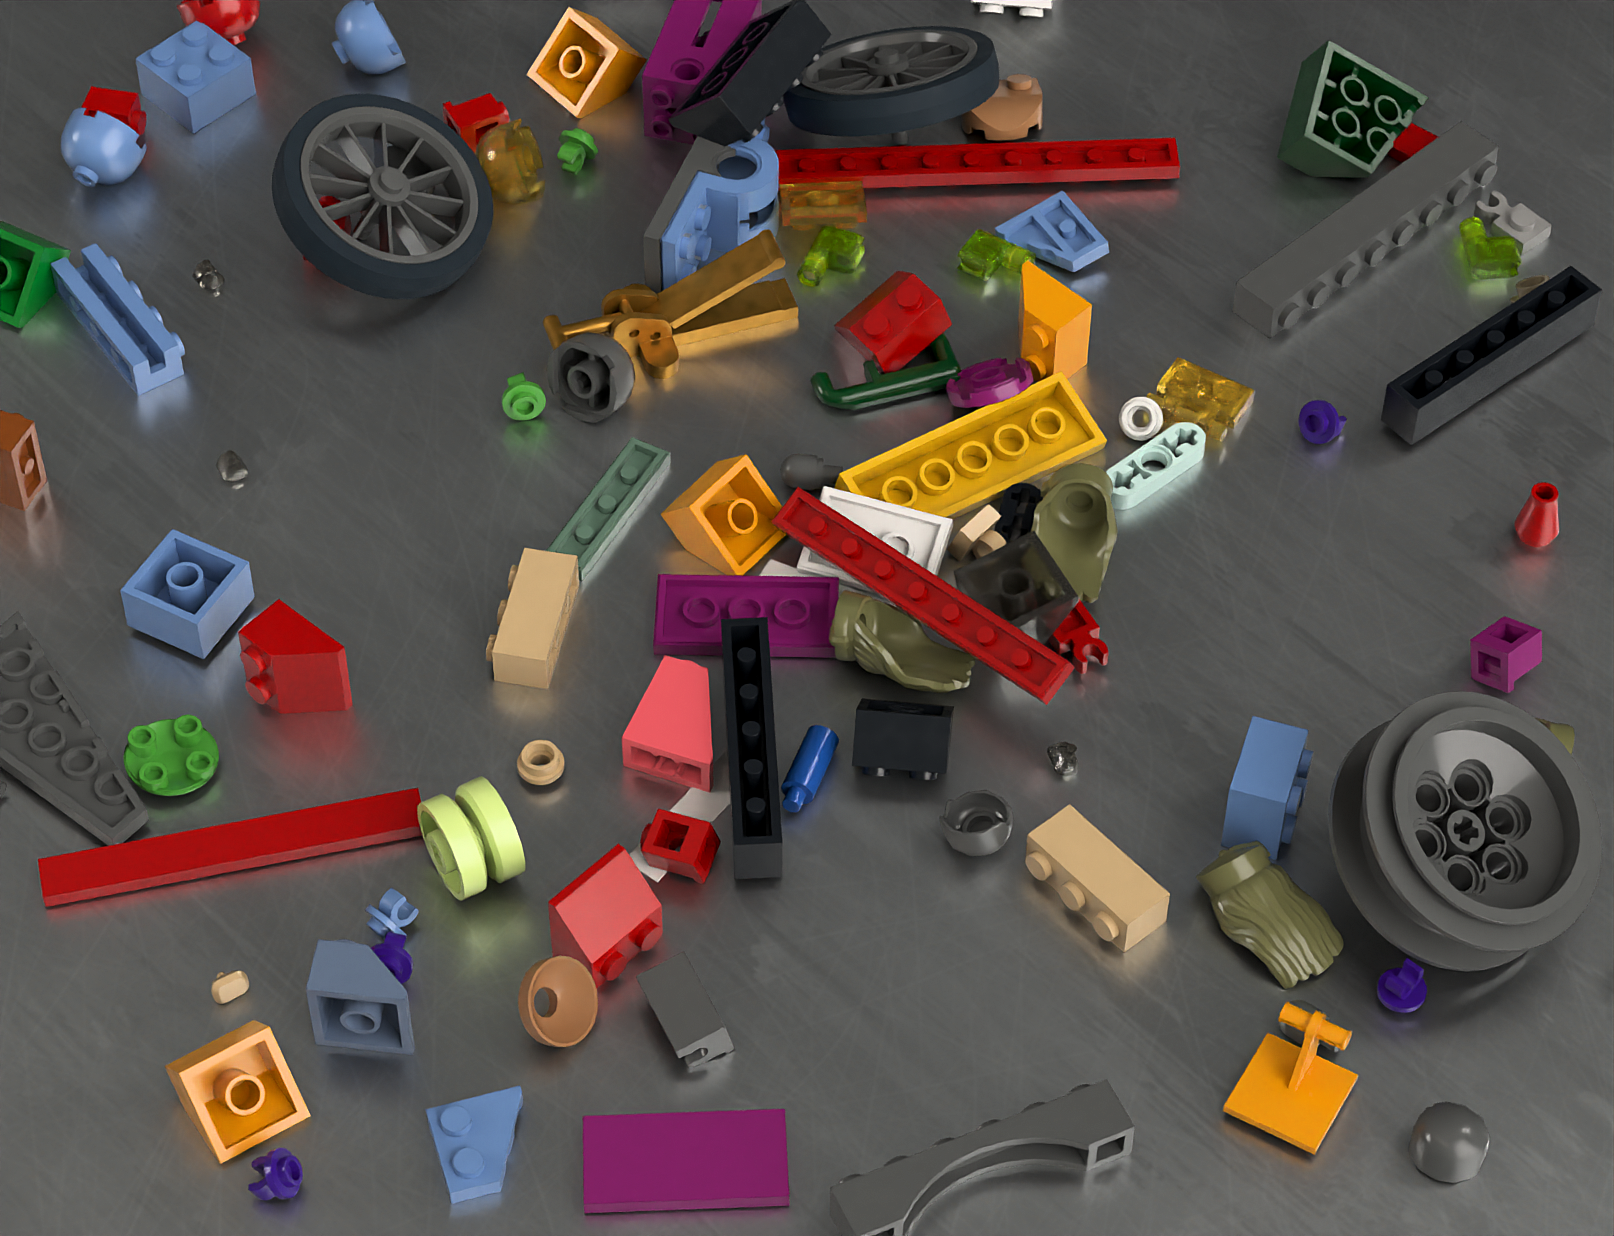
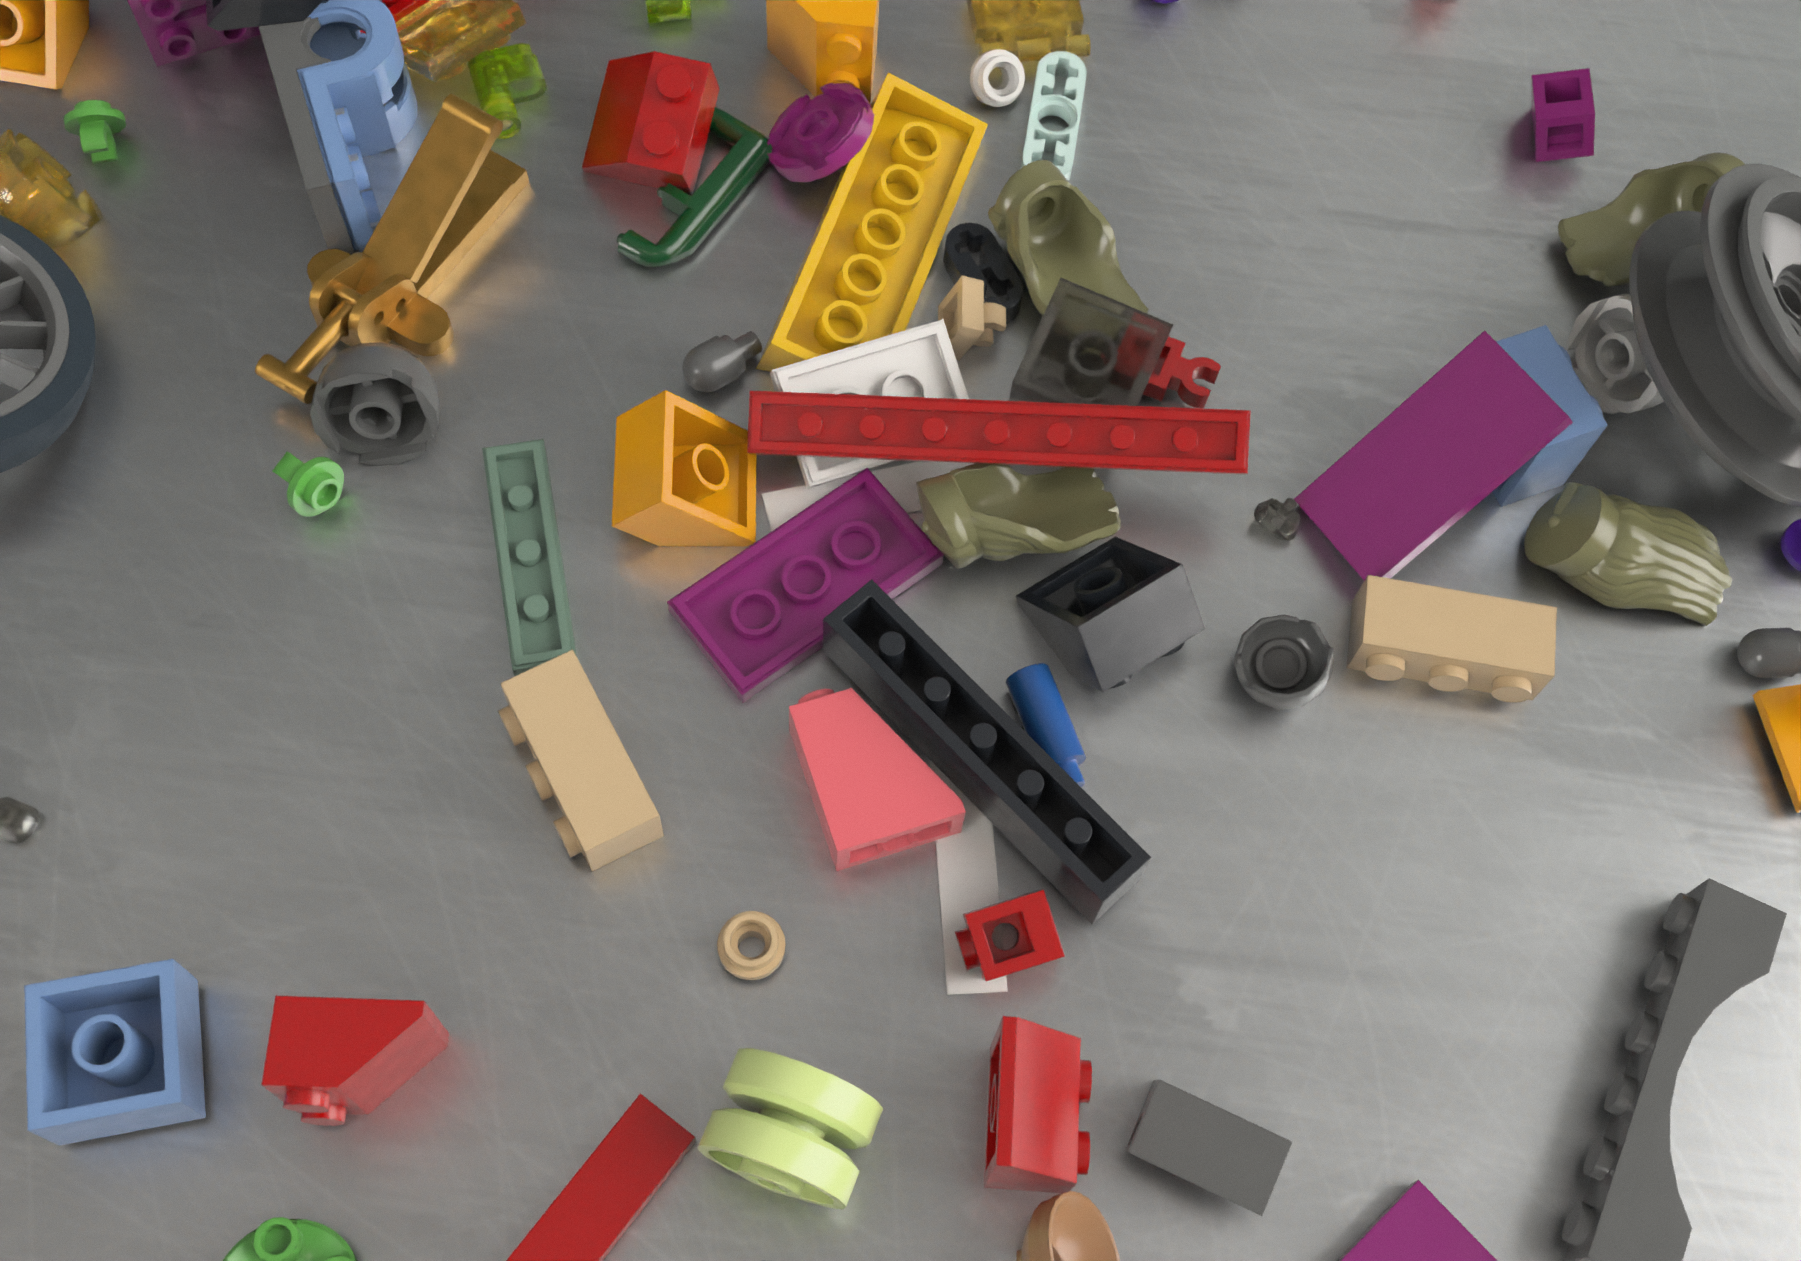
camera: 45 degrees left, 15 degrees up
none -> magenta tile [1294,330,1573,581]

